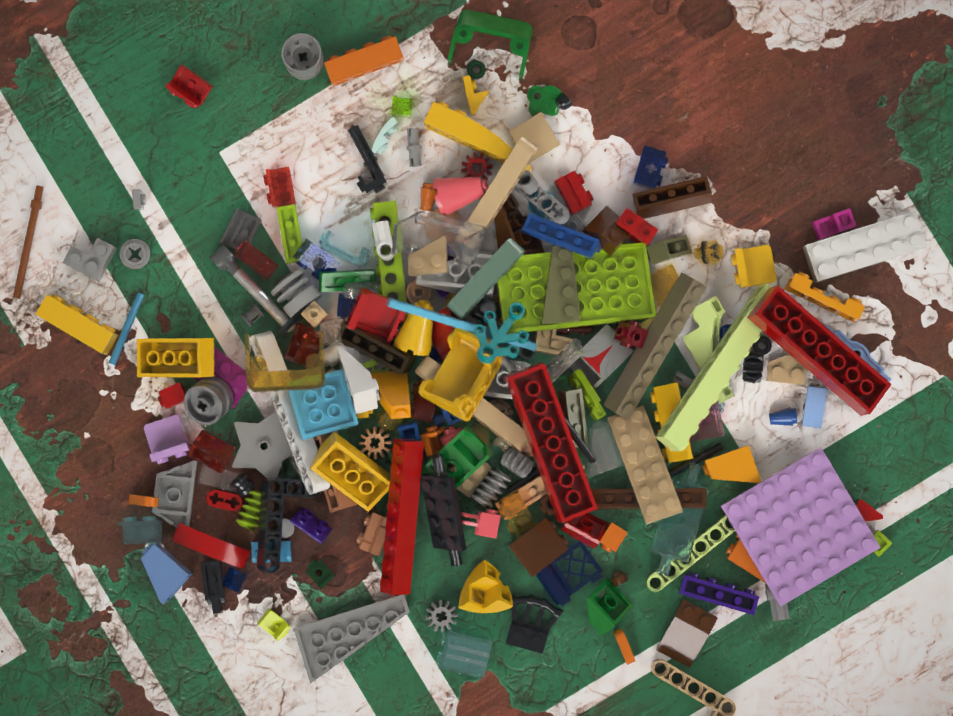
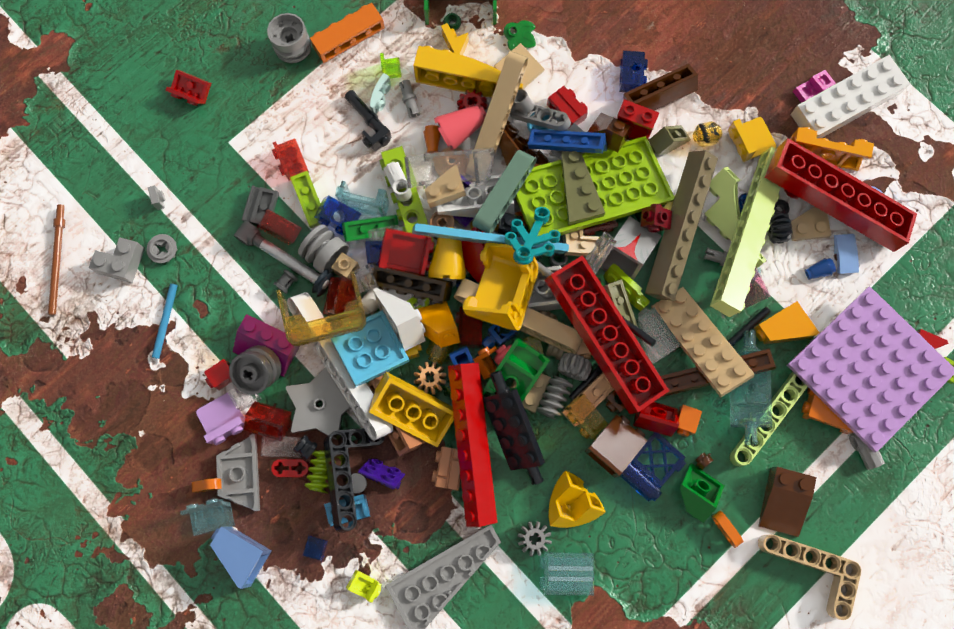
camera: 15 degrees left, 10 degrees down
yellow brick [35,294,119,355] -> none
yellow brick [137,338,214,377] -> none
red slope [172,523,251,569] -> none
black hinge [201,560,226,614] -> none
dark green brick [306,559,336,589] -> none
coral brick [460,509,501,538] -> none
black plate [506,594,563,654] -> none
black hinge [557,93,573,110] -> none
clear yellow piece [650,264,679,308] -> none
yellow slope [650,382,693,463] -> none
dark purple brick [678,572,759,615] -> none

